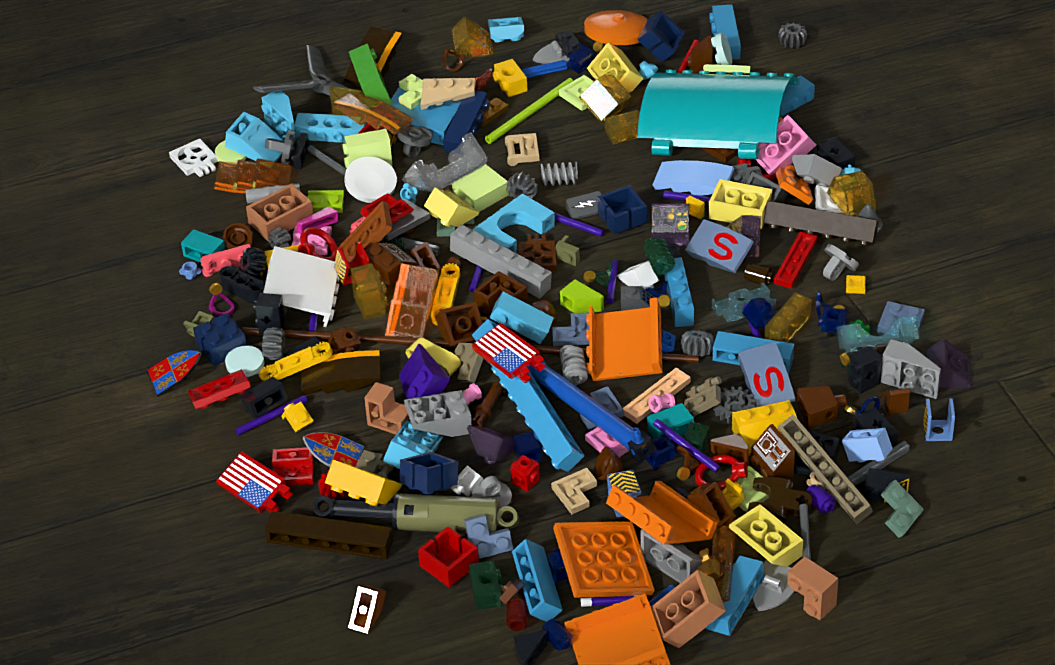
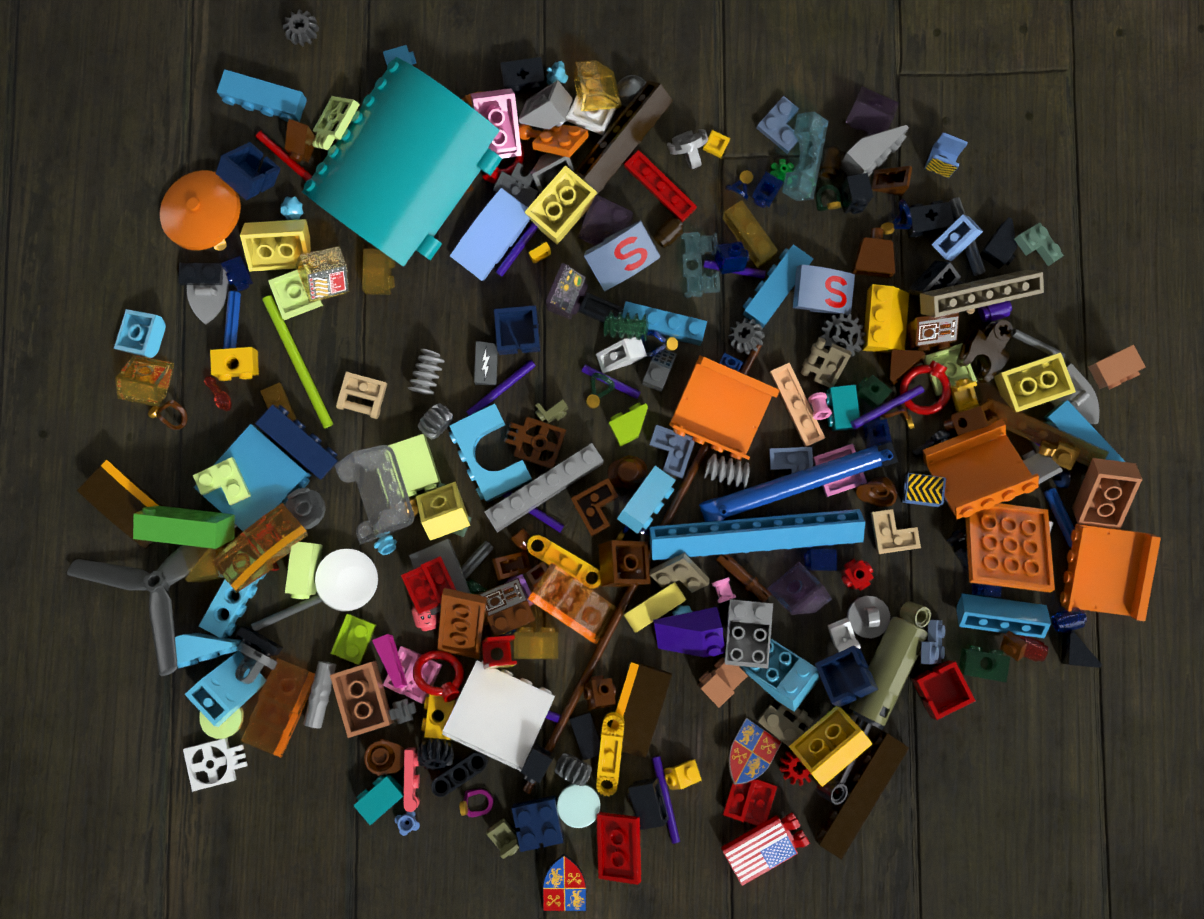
camera: 70 degrees left, 40 degrees up
dark orange slope [348,585,386,633] -> none
tan wing [420,78,476,110] -> none
tile [472,323,546,383] -> none
light aqua tile [711,33,732,65] -> none

